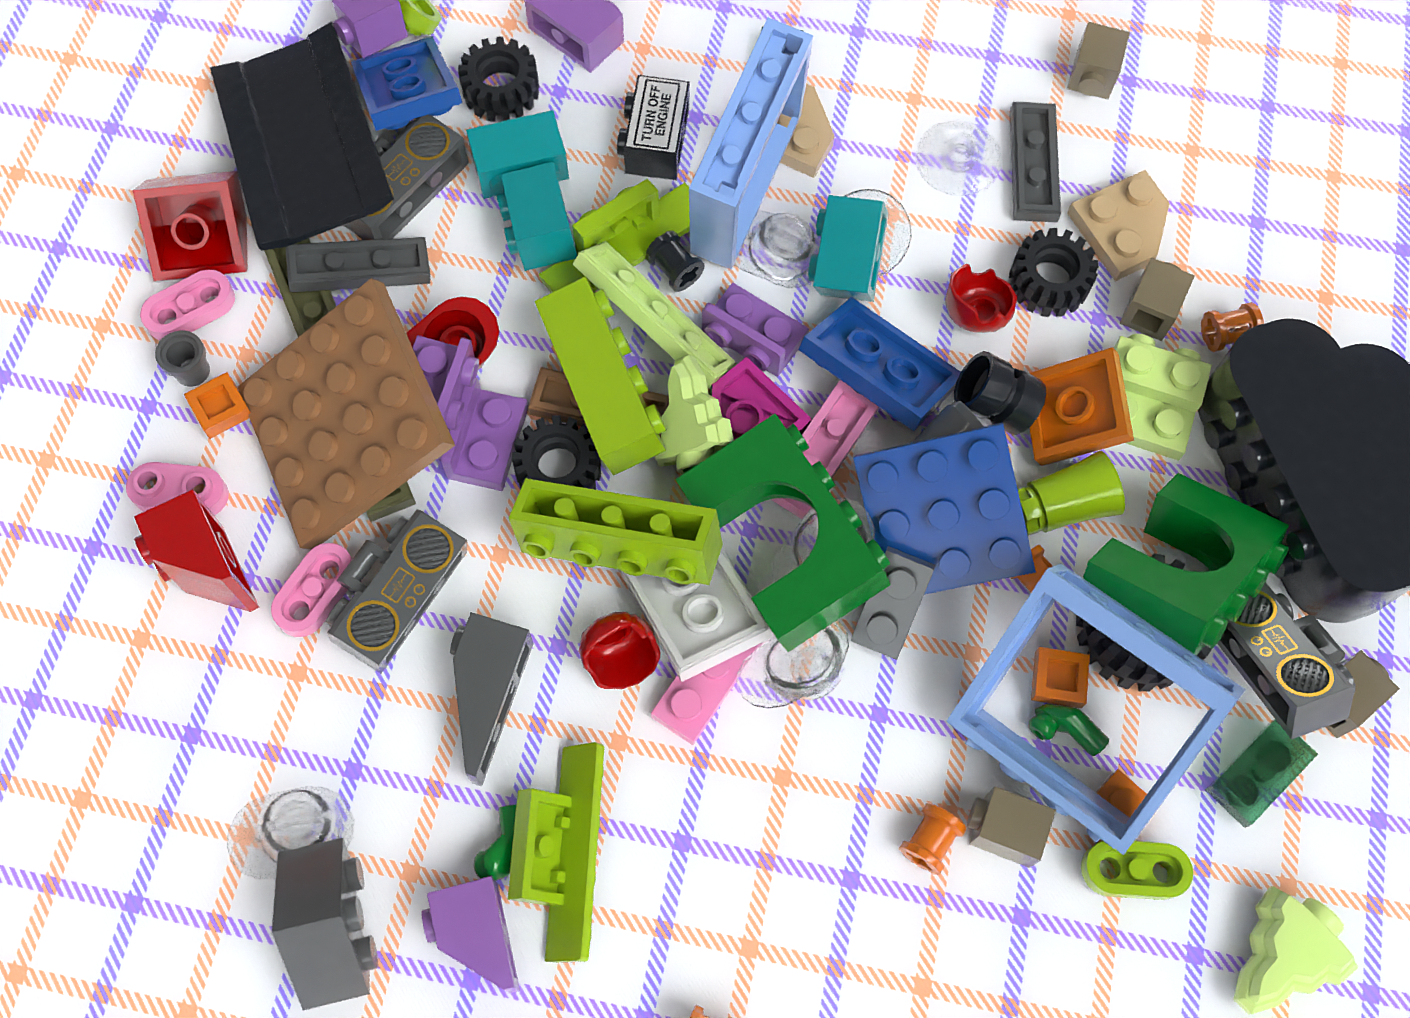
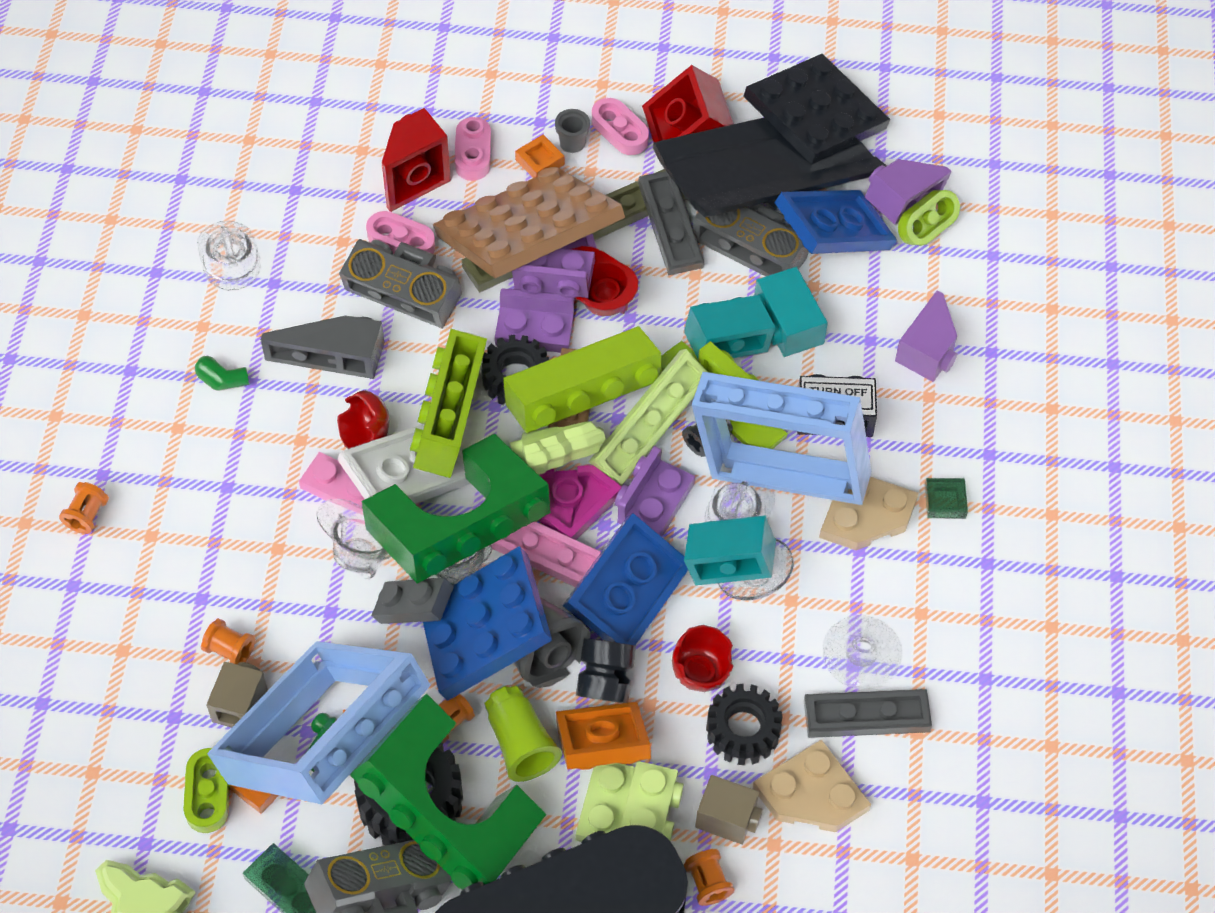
camera: 85 degrees right, 10 degrees down
dark grey brick [271,837,378,1011] -> none
medium lavender slope [421,876,520,993] -> none
black tyre [458,37,540,122] -> none
lime bracket [507,742,605,963] -> none
dark tan brick [1067,21,1130,100] -> none
none -> black plate [743,53,890,164]

